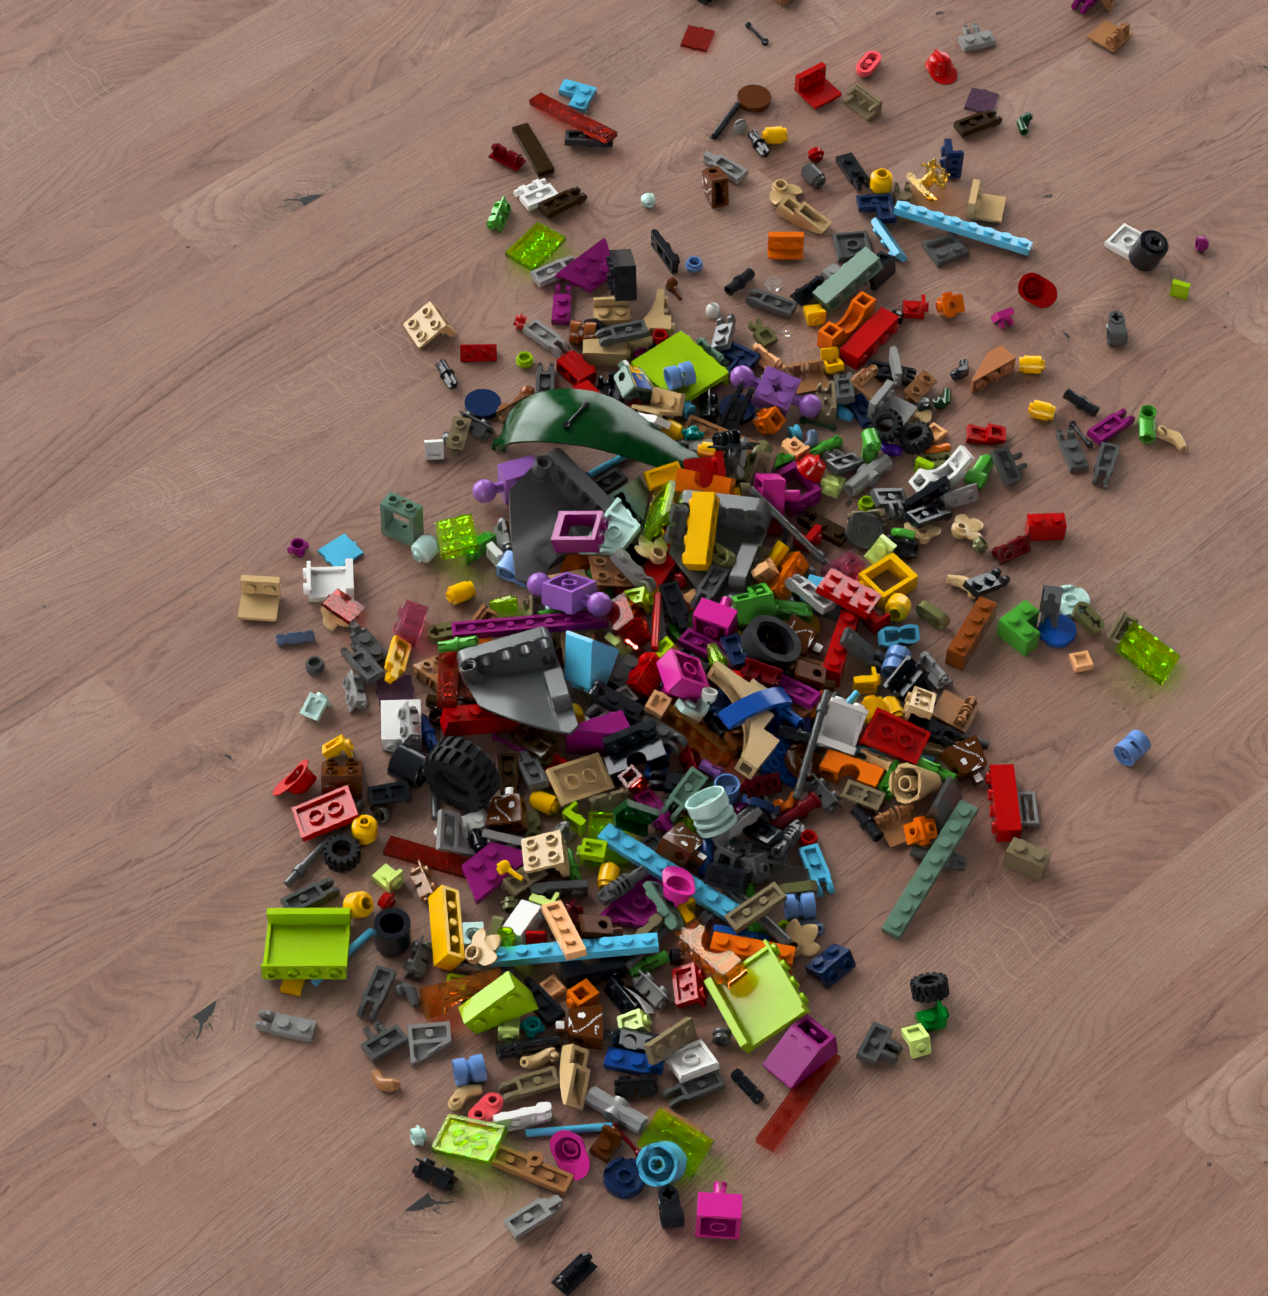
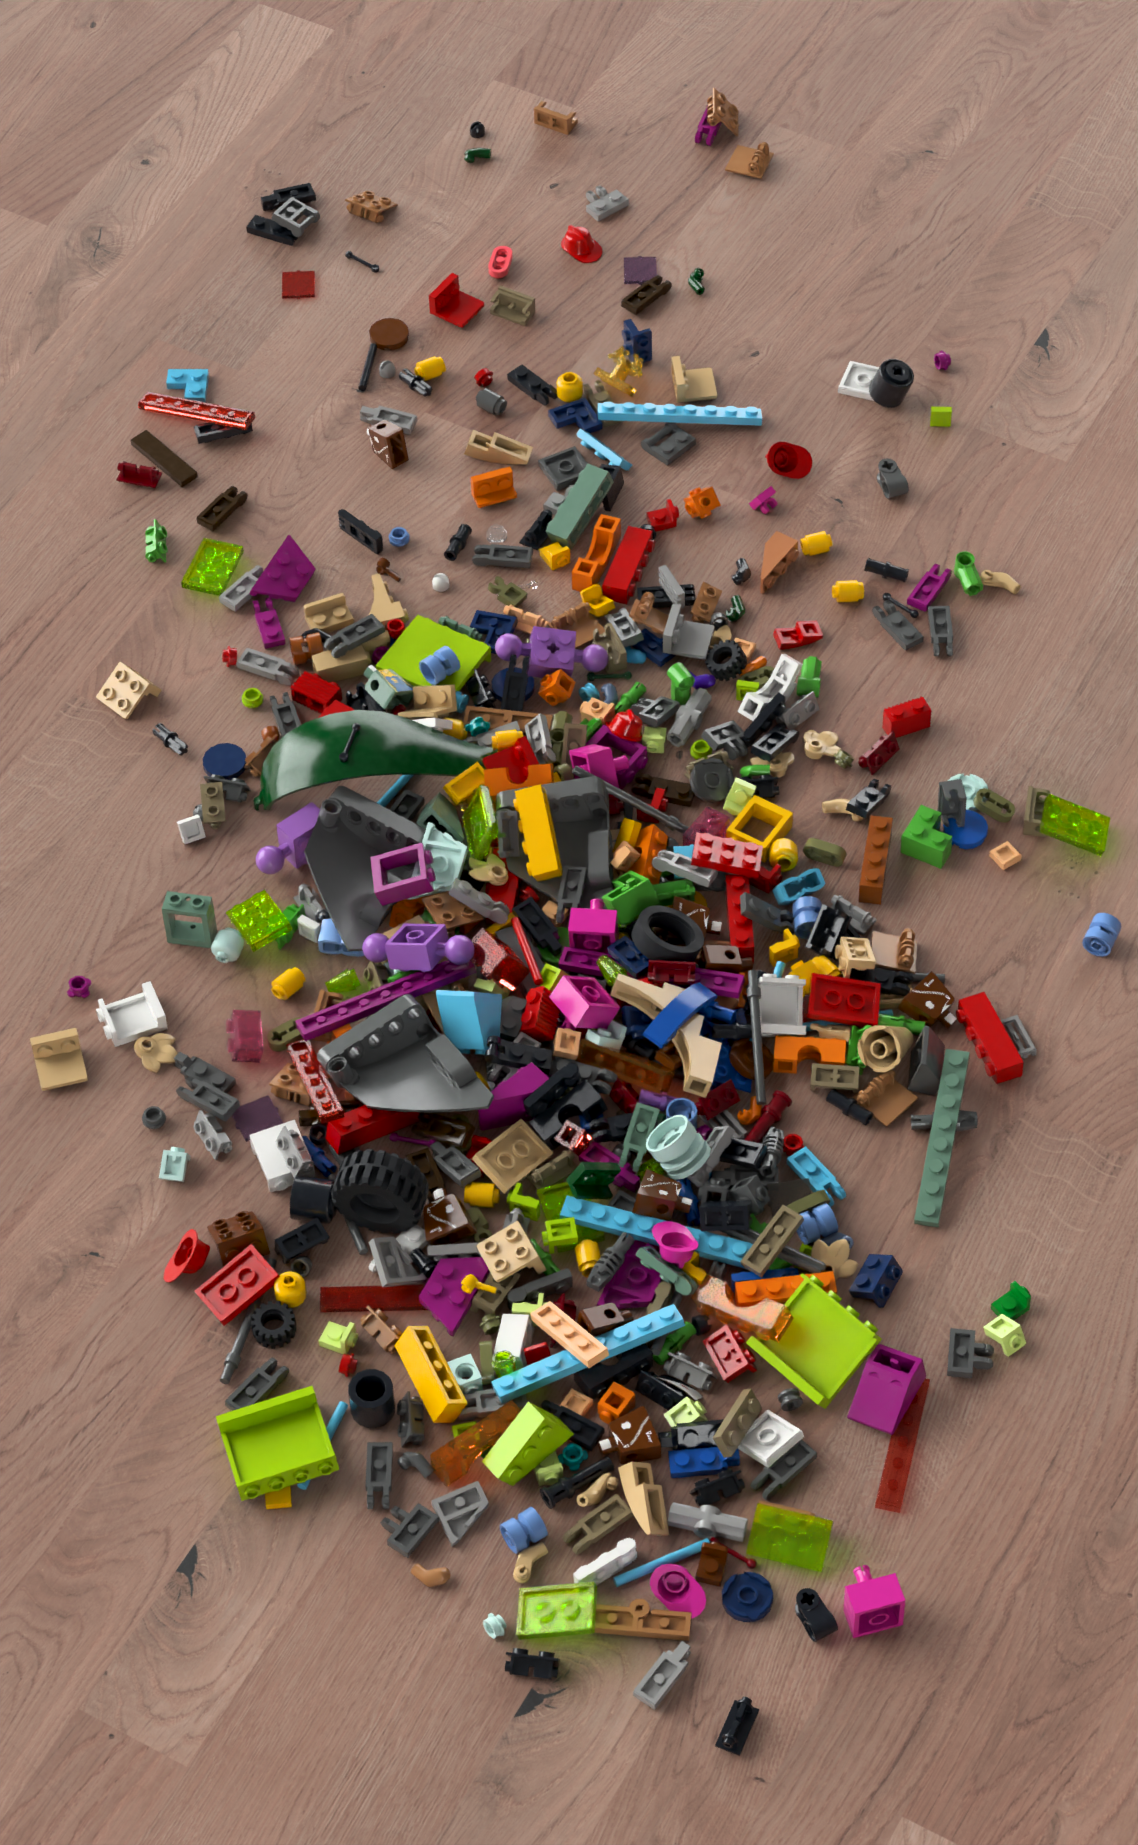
camera: 15 degrees left, 0 degrees up
light grey hinge [254,1009,317,1043] -> none
sand blue axle [276,630,314,646] -> none
medium azure piece [318,534,364,567] -> none
clear red piece [321,588,365,625] -> none
yellow bracket [322,734,354,760] -> none
yellow head [343,891,374,919] -> none
yellow hinge [384,635,412,685] -> none
bright green pin [438,635,479,654] -> none
red hinge [460,344,497,362] -> none
tan plate [465,928,501,966] -> none
coral plate [468,1092,503,1130] -> none
white plate [513,178,559,211] -> none
black brick [606,249,637,301] -> none
lime bracket [621,586,654,613] -> none
medium azure brick [636,1141,687,1187] -> none
light aqua hinge [641,193,656,209] -> none
white hinge [701,687,718,704] -> none
black hinge [708,429,761,452] -> none
dark grey hinge [711,313,736,352] -> none
olive beam [712,542,736,569] -> none
black axle [731,1068,764,1104] -> none
dark blue tile [741,795,781,815] -> none
tan plate [769,179,802,205] -> none
dark grey hinge [805,773,843,813] -> none
black tyre [869,407,904,444] -> none
orange brick [903,816,938,846] -> none
black tyre [910,972,950,1003] -> none
dark grey hinge [989,446,1028,487] -> none
dark tan brick [1003,837,1051,881] -> none

